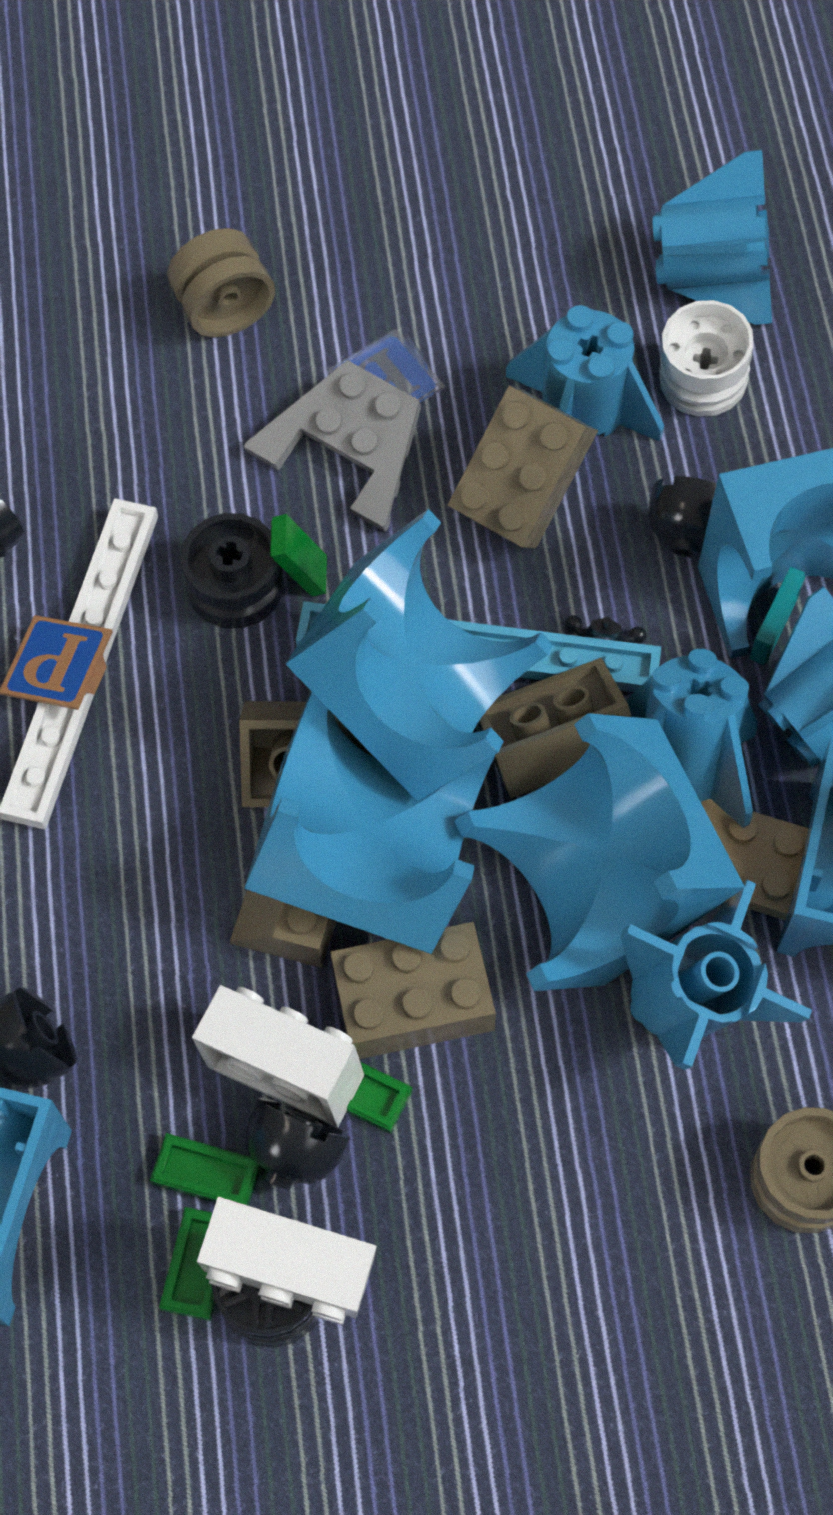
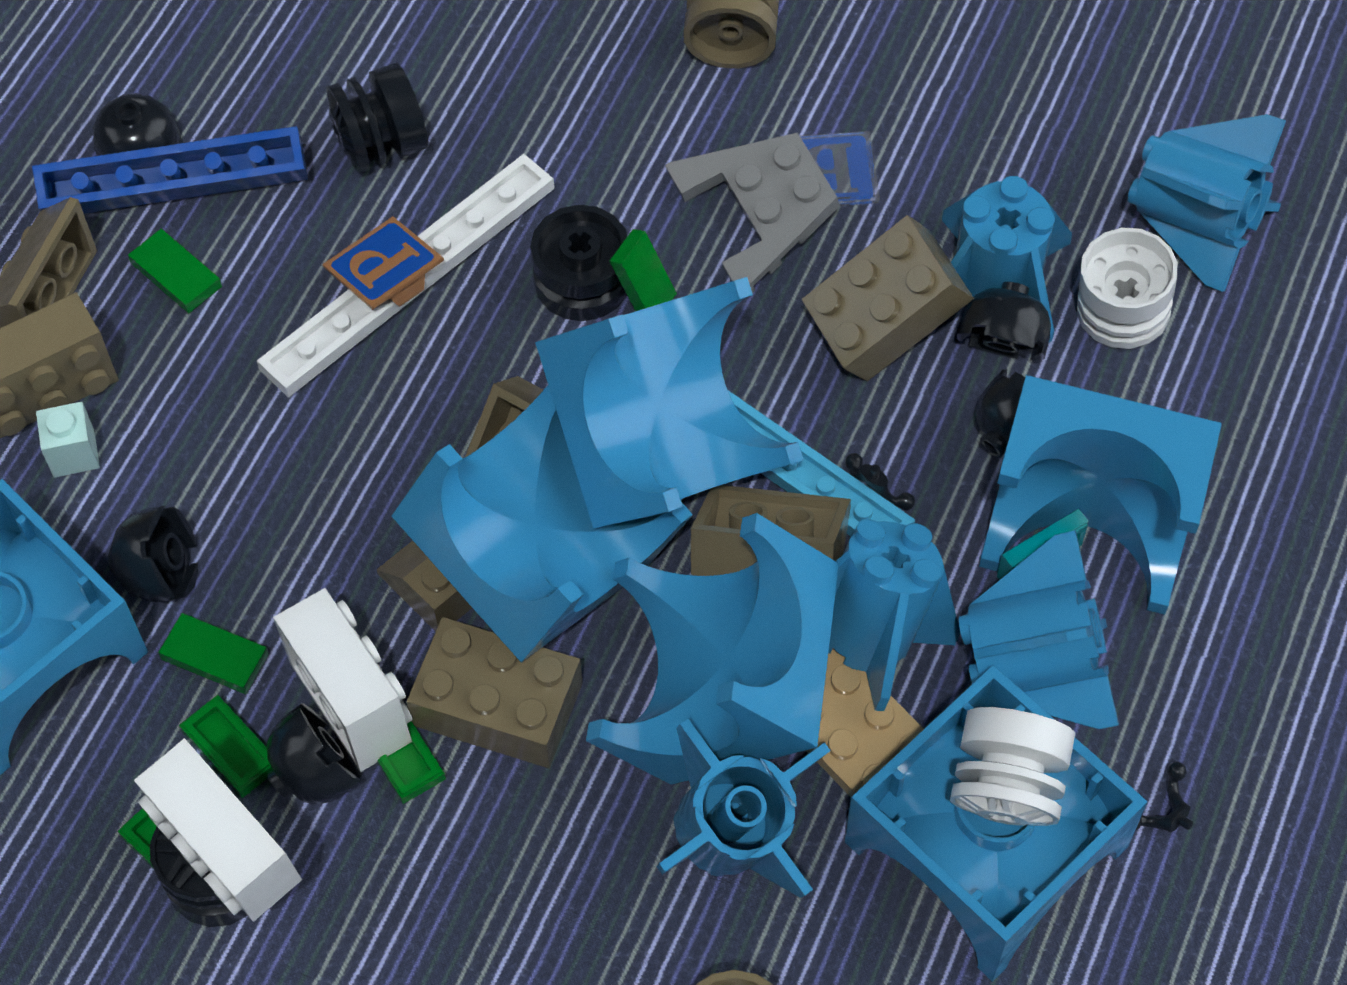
camera: 30 degrees right, 5 degrees down
none -> green tile [158,613,269,695]
none -> black cylinder [957,282,1051,361]

